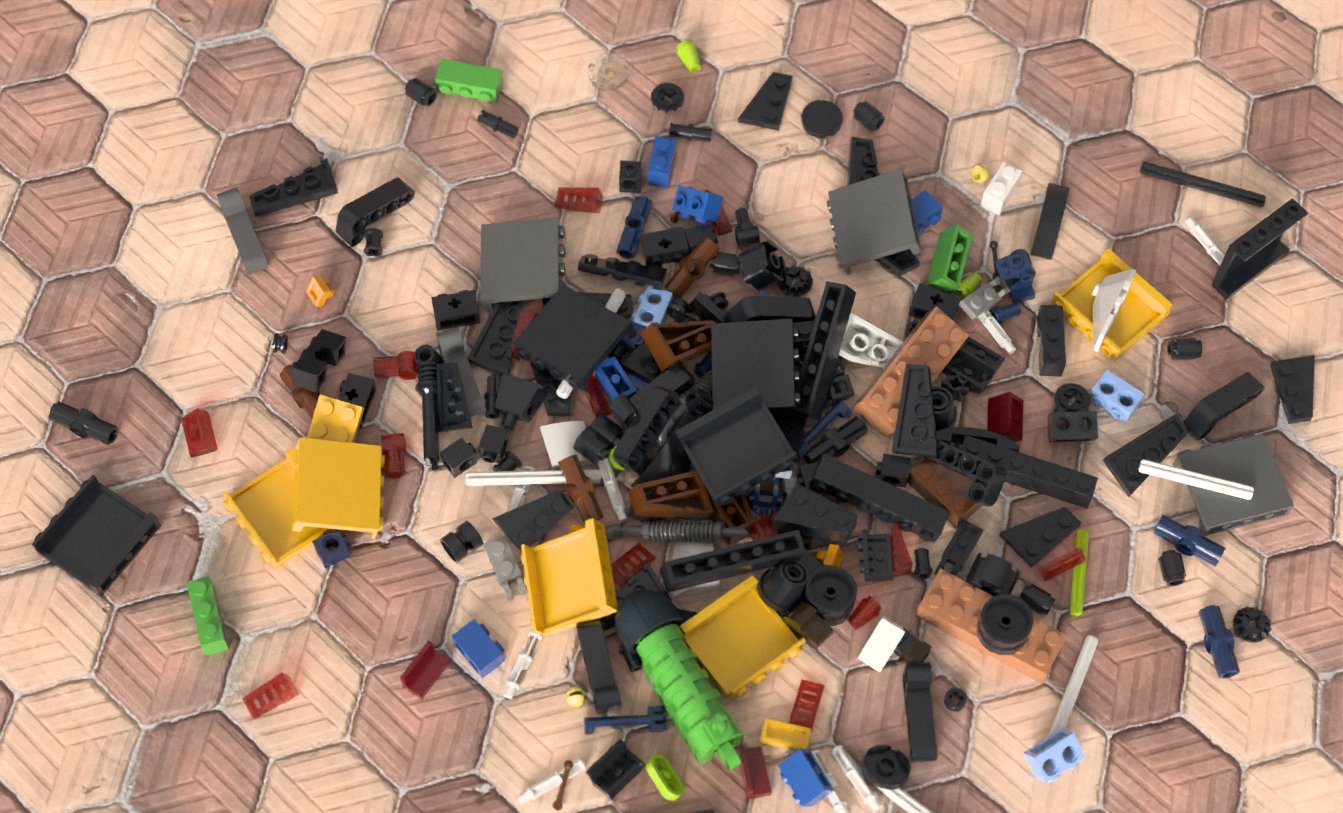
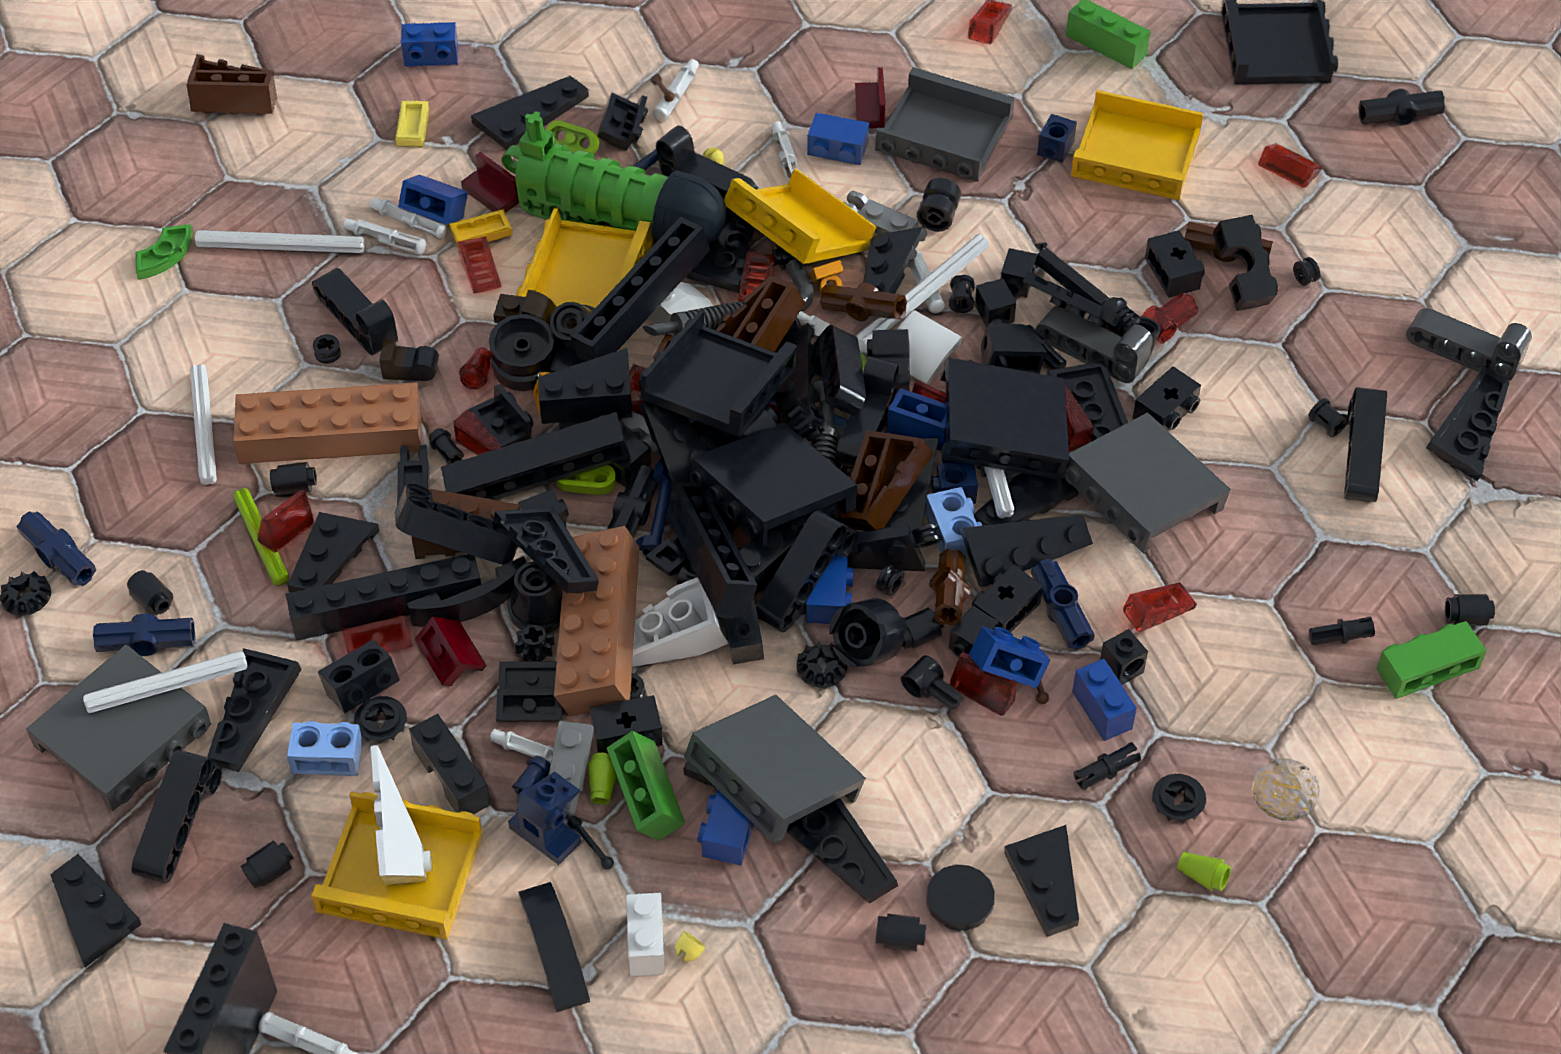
camera: 145 degrees right, 10 degrees down
yellow panel [292,437,385,539] -> none
light orange tile [306,275,335,307] -> none
yellow plate [307,395,364,443] -> none
clear red piece [381,433,406,479] -> none
white hinge [858,615,905,672] -> none
black tile [862,745,911,790] -> none
black brick [966,553,1020,597] -> none
black wheel [976,594,1034,655] -> none
light blue brick [1023,728,1085,783] -> none
none -> clear red slope [342,615,413,654]
none -> dark grey panel [875,67,1015,181]

